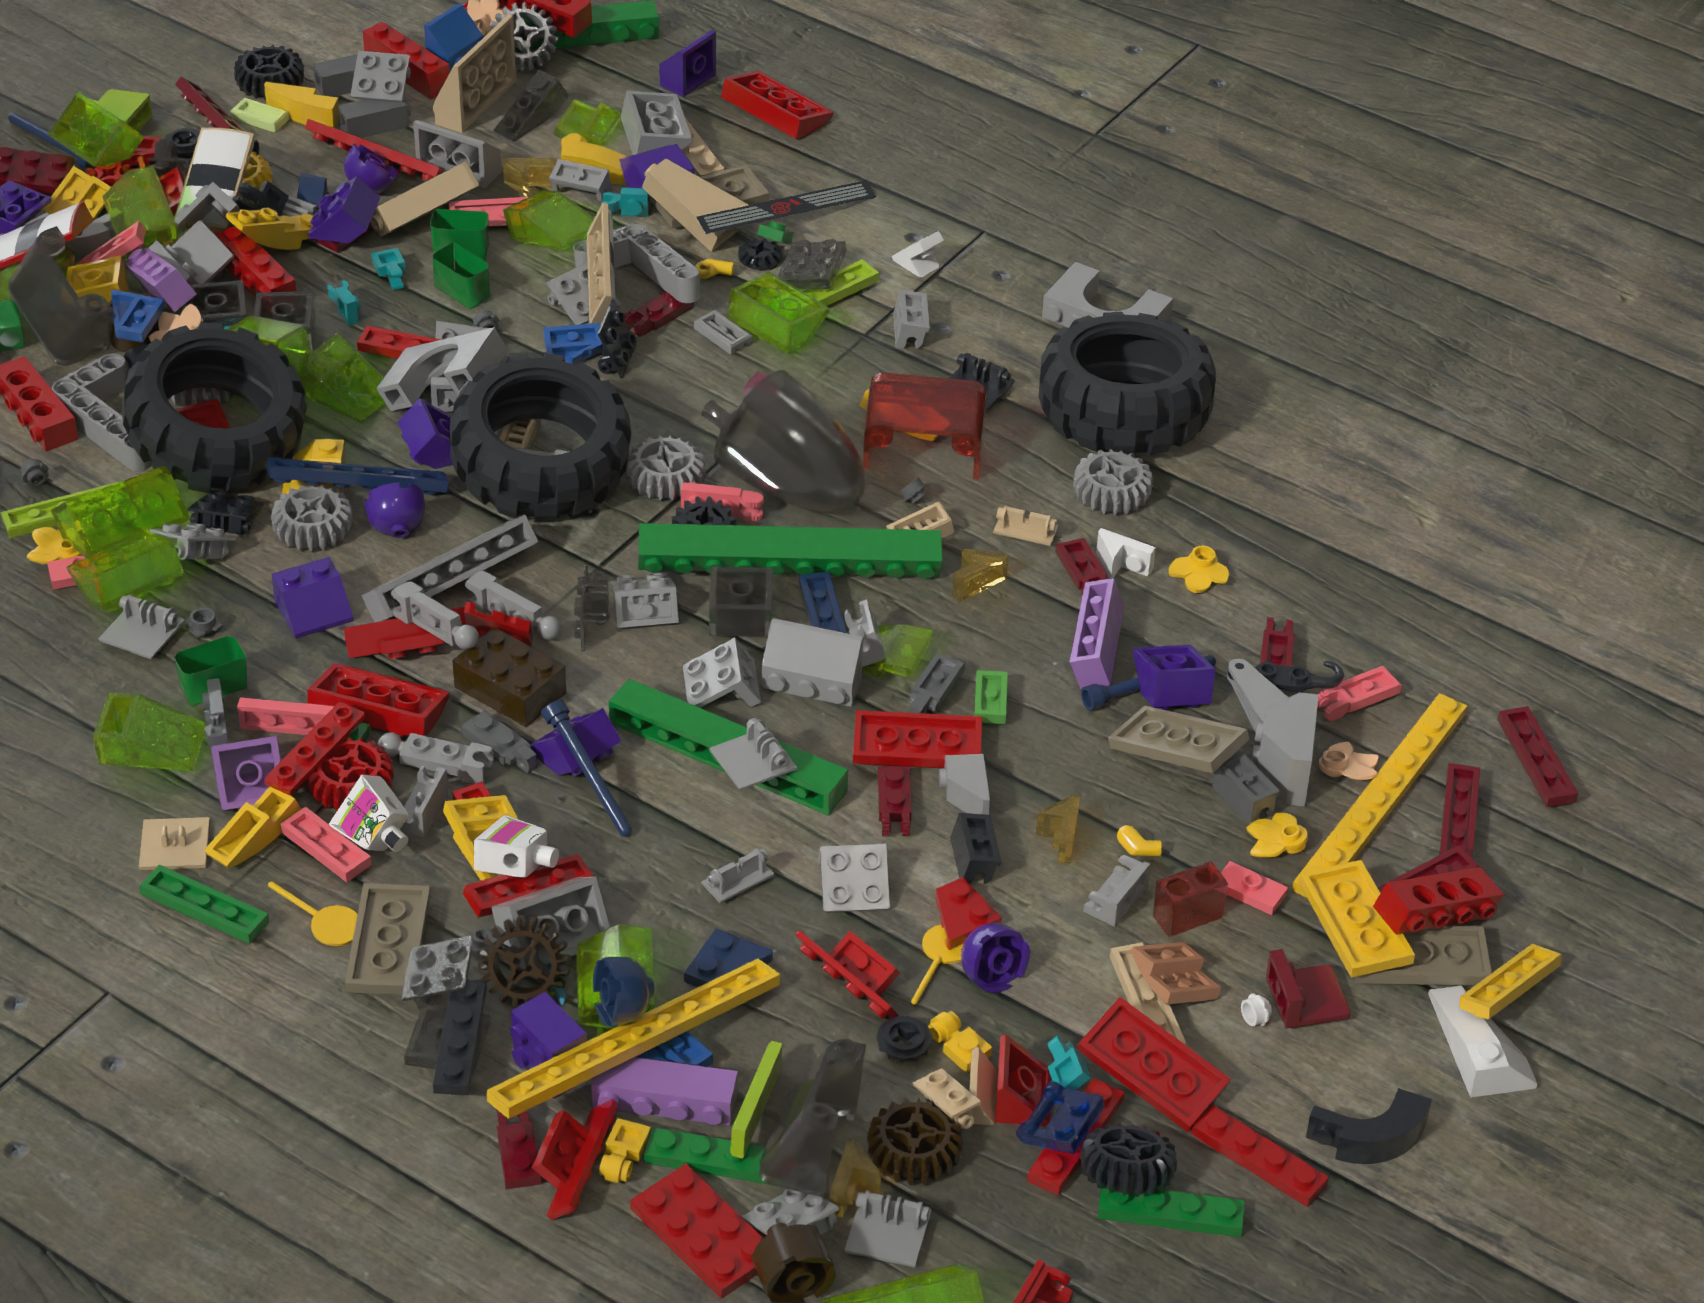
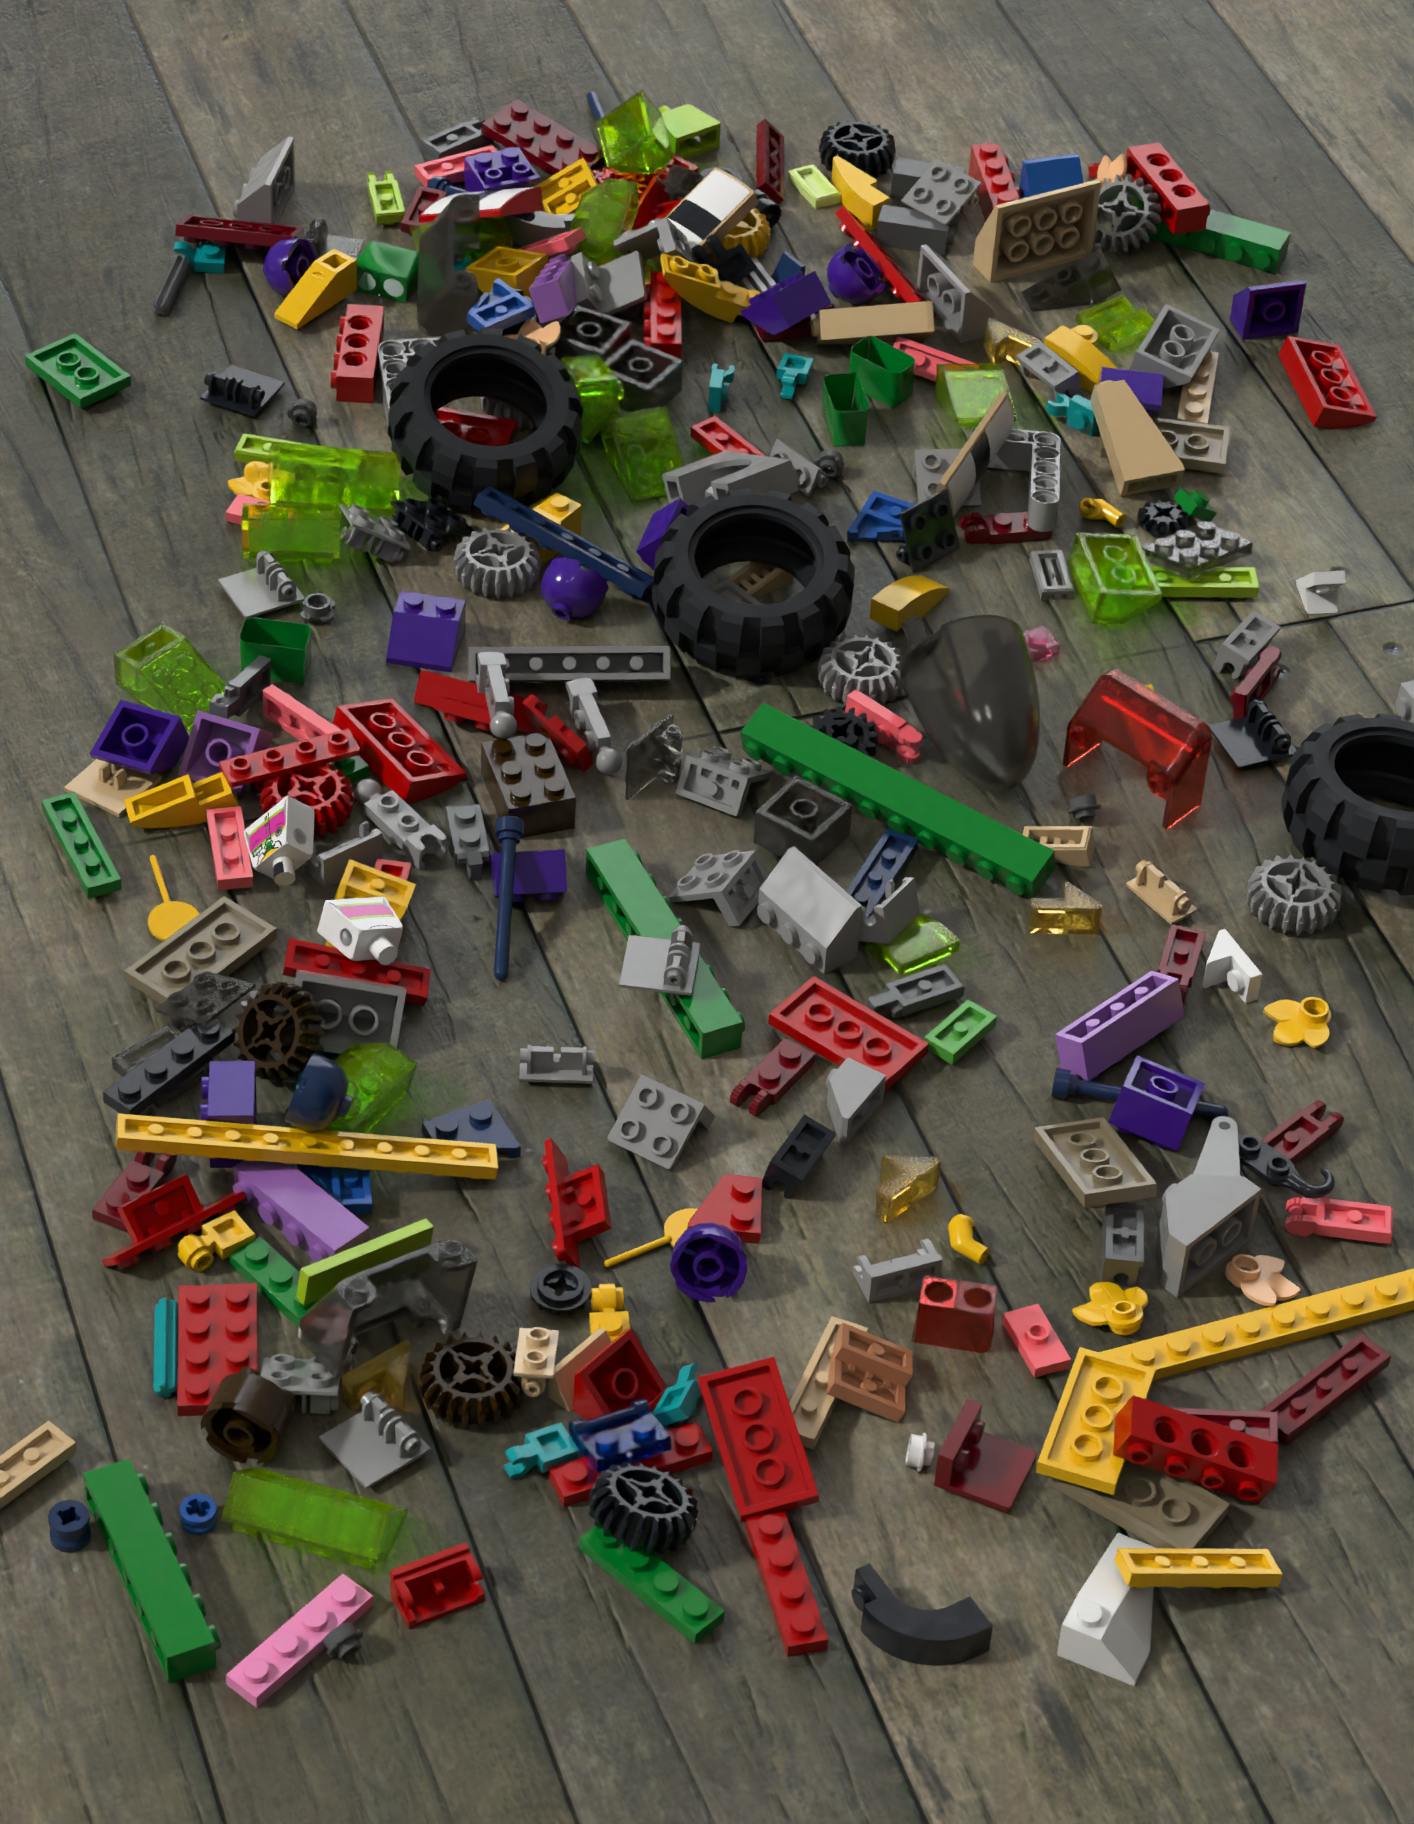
camera: 35 degrees right, 0 degrees up
black sticker [696,180,876,234] -> none
none -> dark purple slope [90,699,189,775]
none -> teal axle [153,1298,178,1398]
none -> teal plate [504,1422,579,1479]
none -> yellow slope [869,575,949,632]
none -> dark red hinge [1230,646,1281,719]

